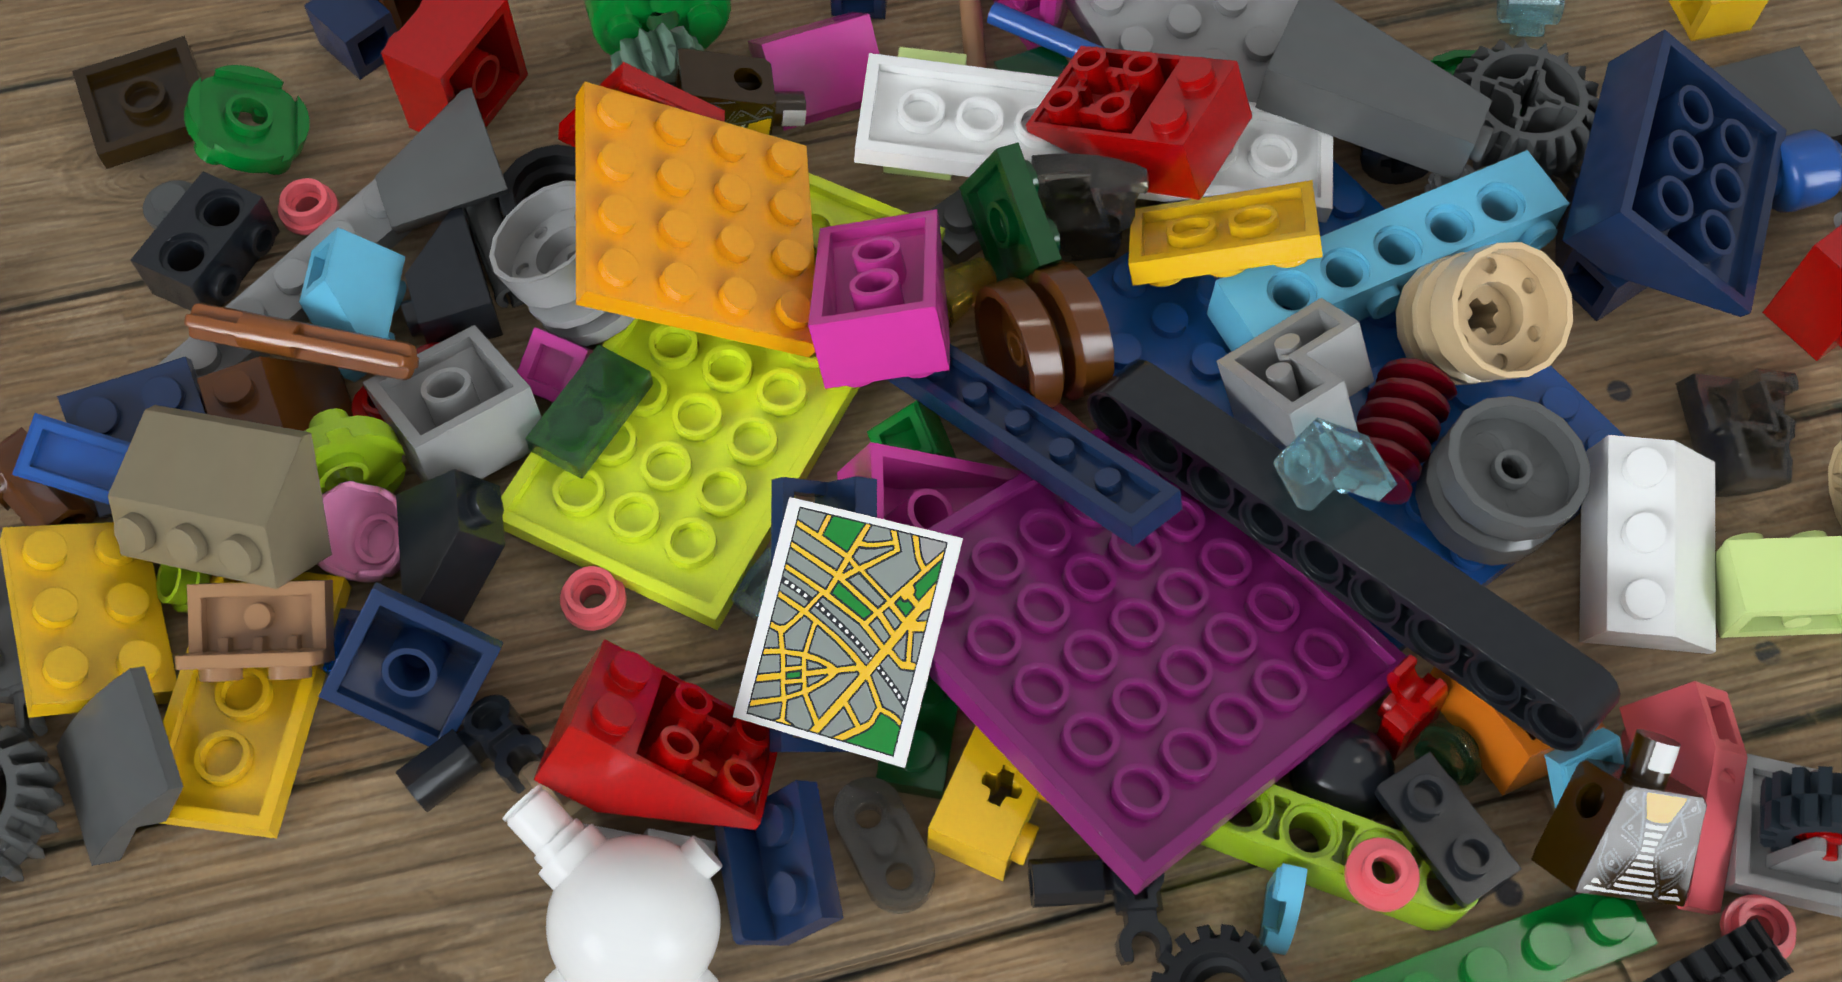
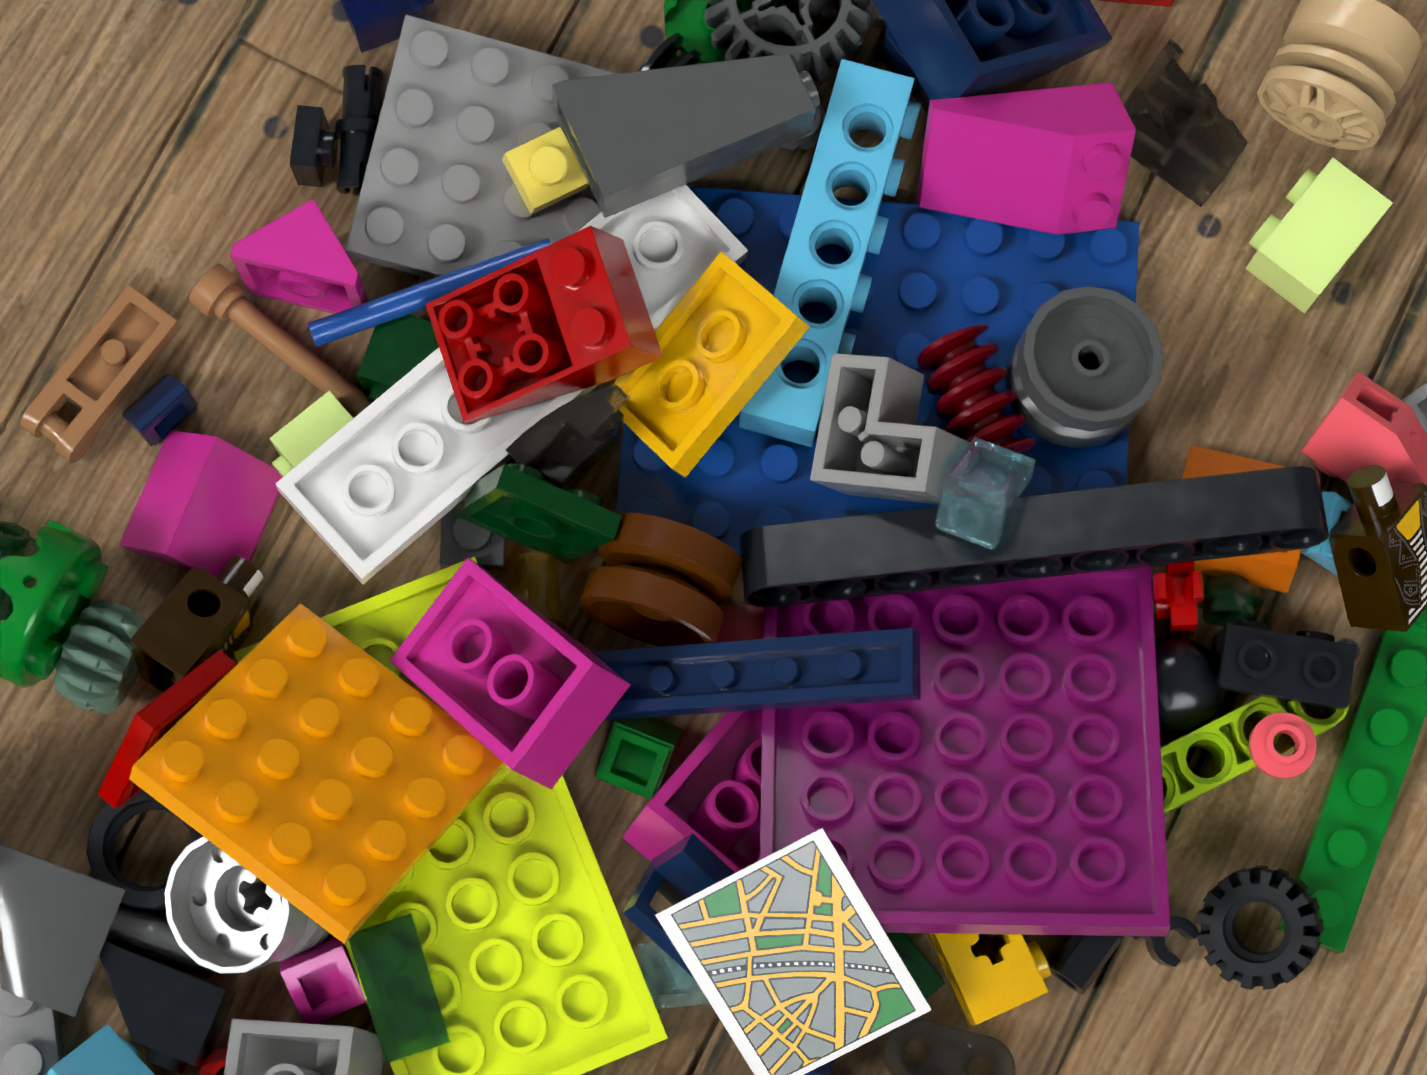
camera: 50 degrees left, 15 degrees up
medium azure tile [1259,863,1308,955] -> none
tan wheel [1396,242,1573,385] -> none
white slope [1579,435,1716,654] -> none
none -> light yellow plate [502,127,588,215]
none -> dark pink slope [916,82,1136,235]

